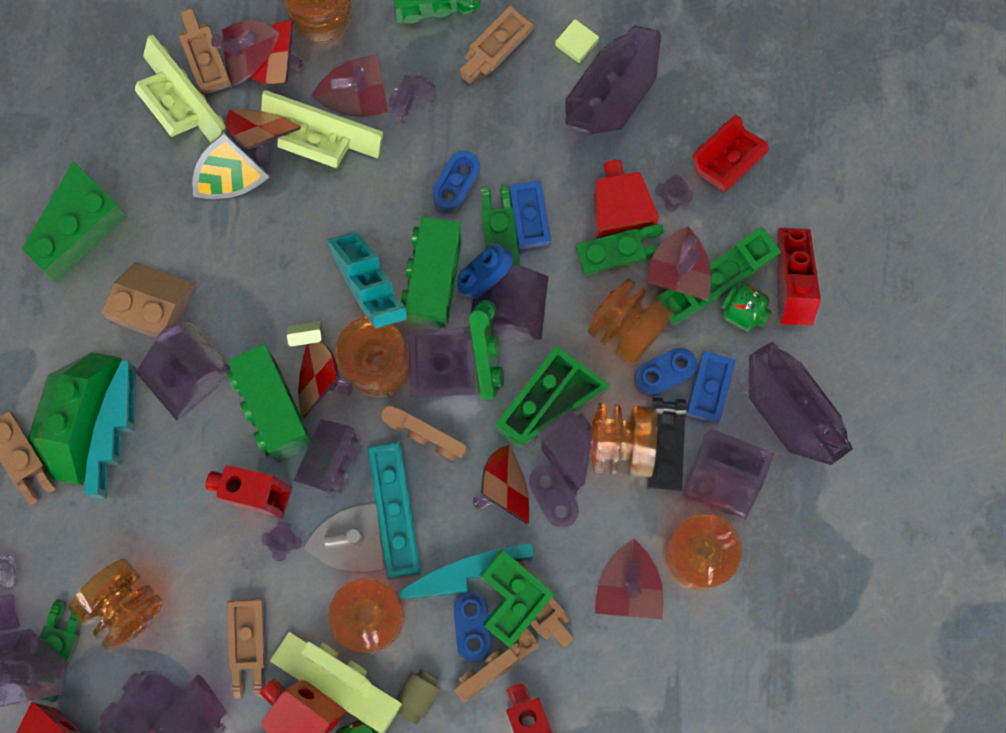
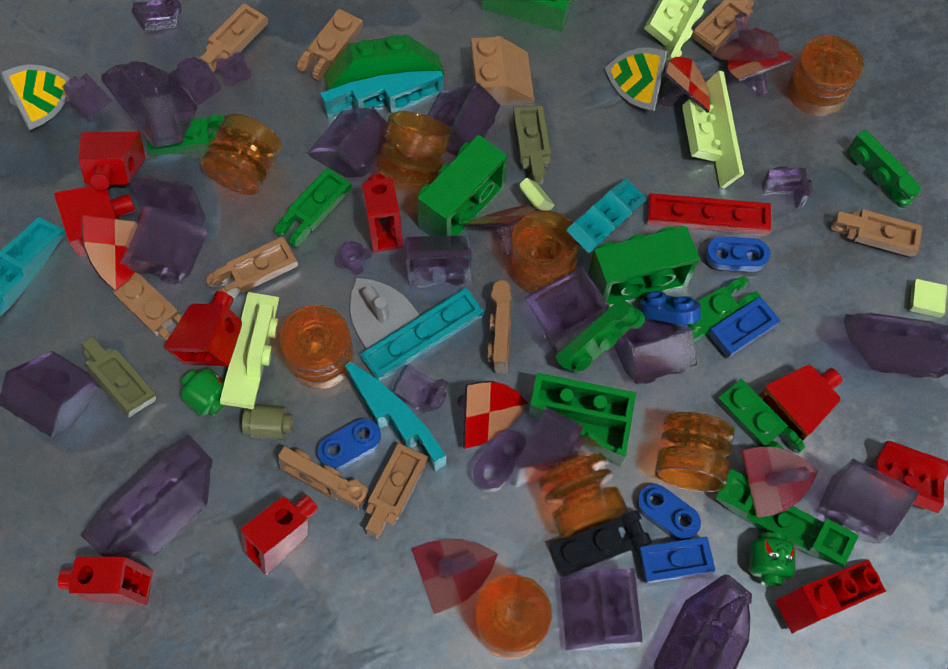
camera: 65 degrees right, 10 degrees down
shield [311,54,388,116] -> none
green plate [479,549,554,648] -> none
clear purple plate [655,175,693,211] -> none
none -> green hinge [274,168,352,247]
none -> clear purple slope [307,107,396,178]
none -> clear orange wheel [376,111,452,187]
none -> clear purple bracket [391,364,448,414]
none -> olive hinge [513,105,551,184]
none -> red tile [647,193,771,235]
none -> clear purple slope [816,458,919,544]

